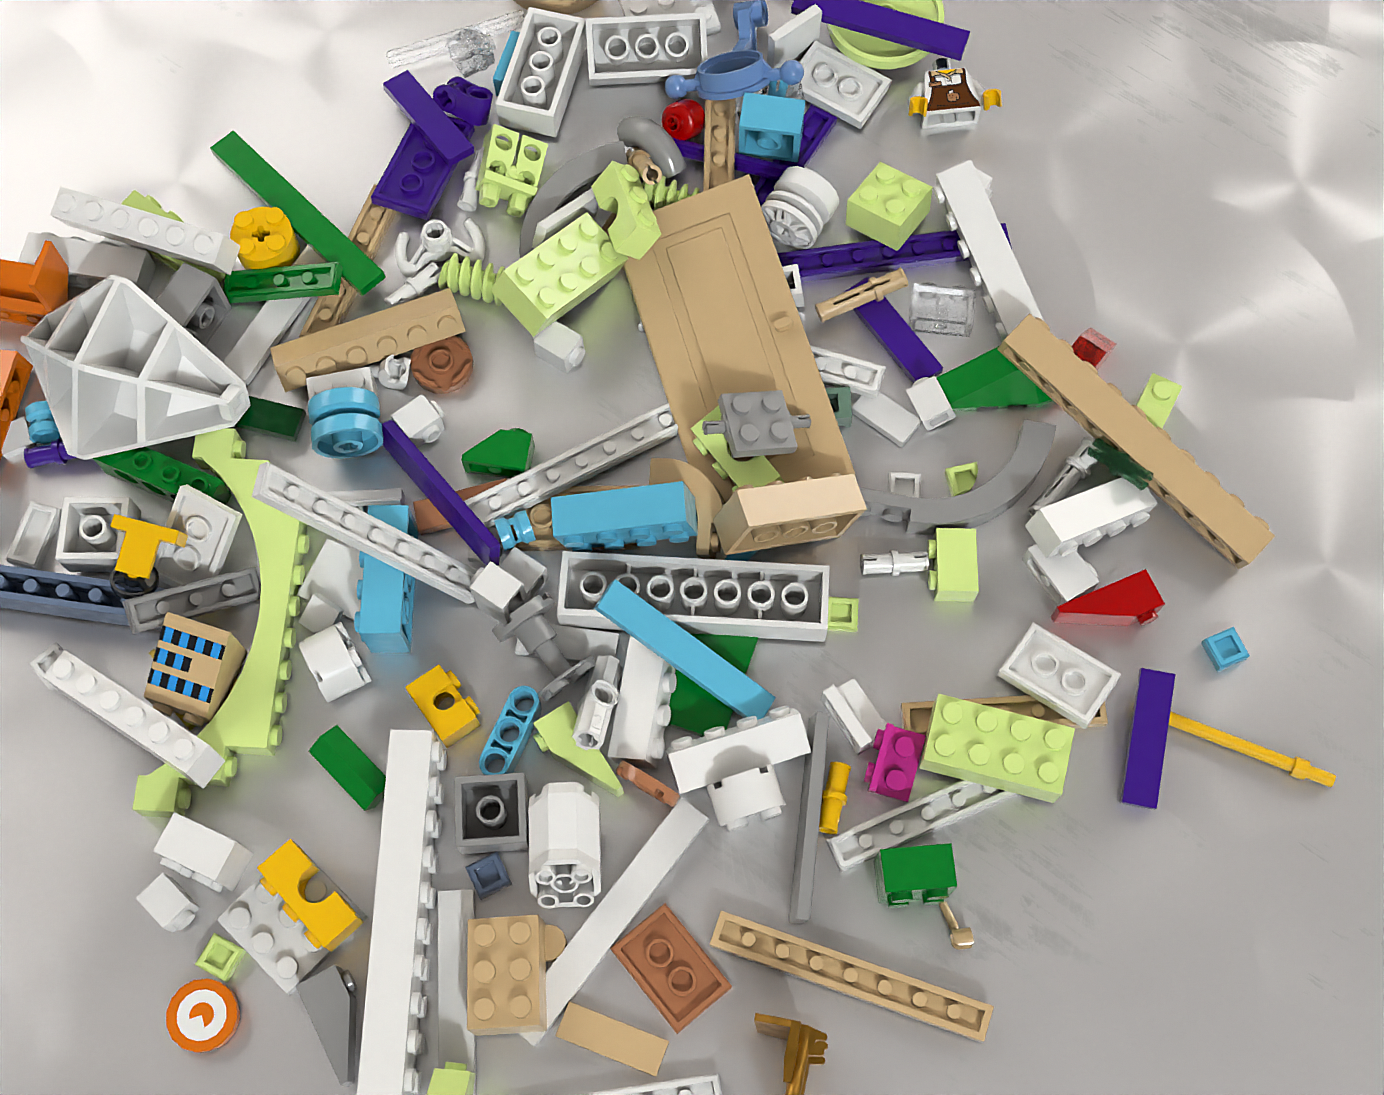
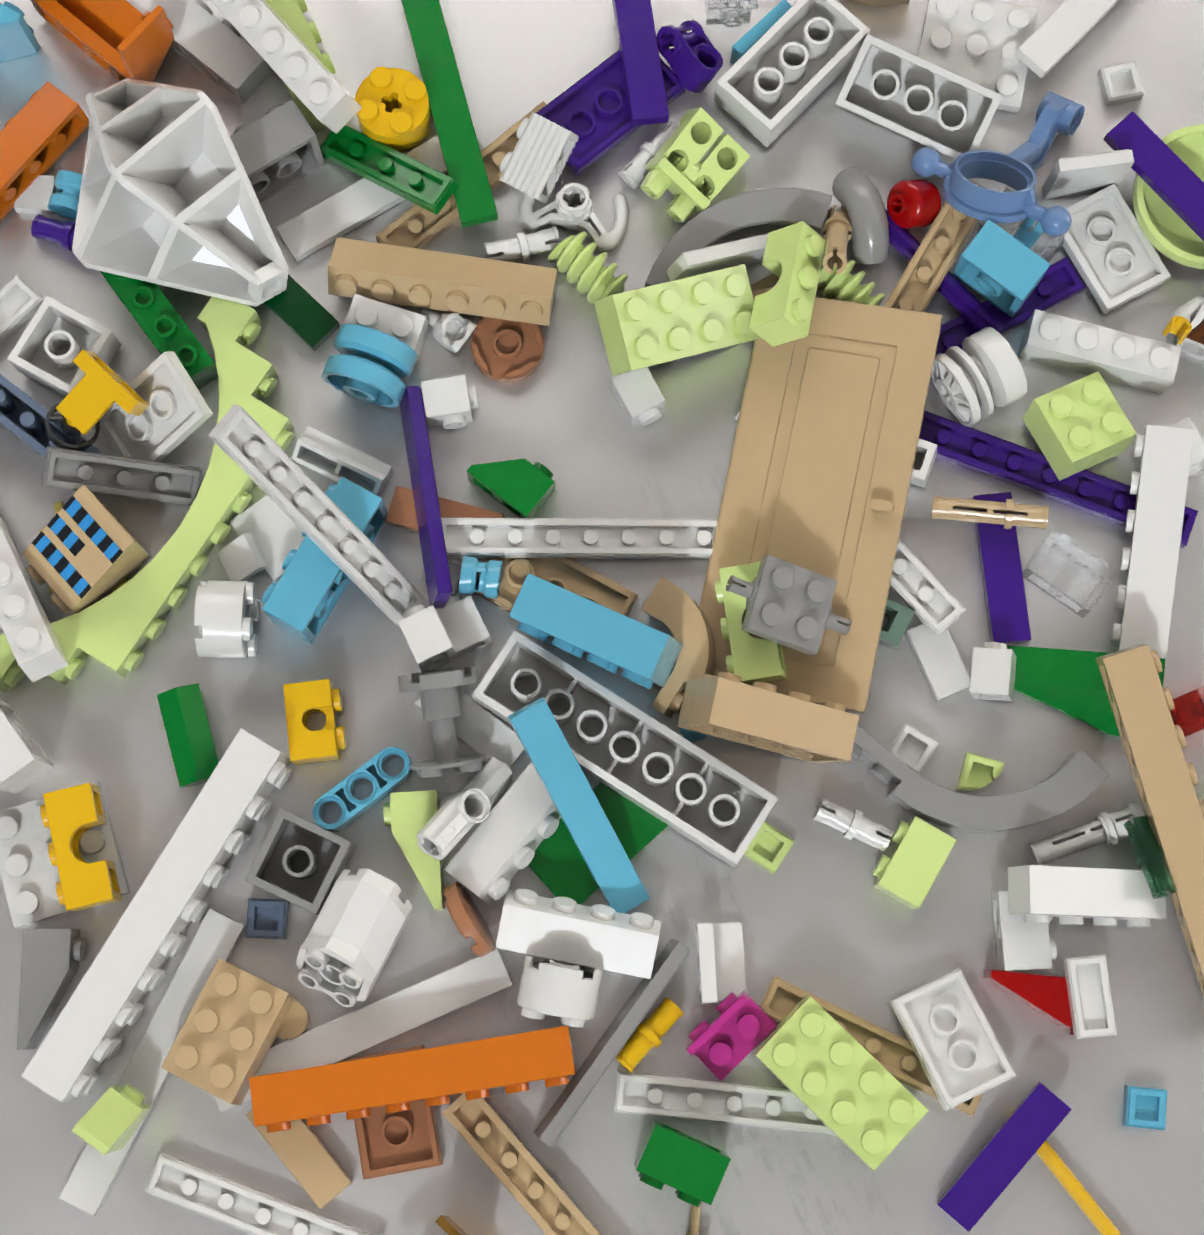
camera: 25 degrees right, 10 degrees up
none -> orange brick [249,1026,576,1133]
none -> white brick [500,112,579,203]
none -> white brick [1018,309,1182,395]
none -> white tile [1063,954,1117,1039]

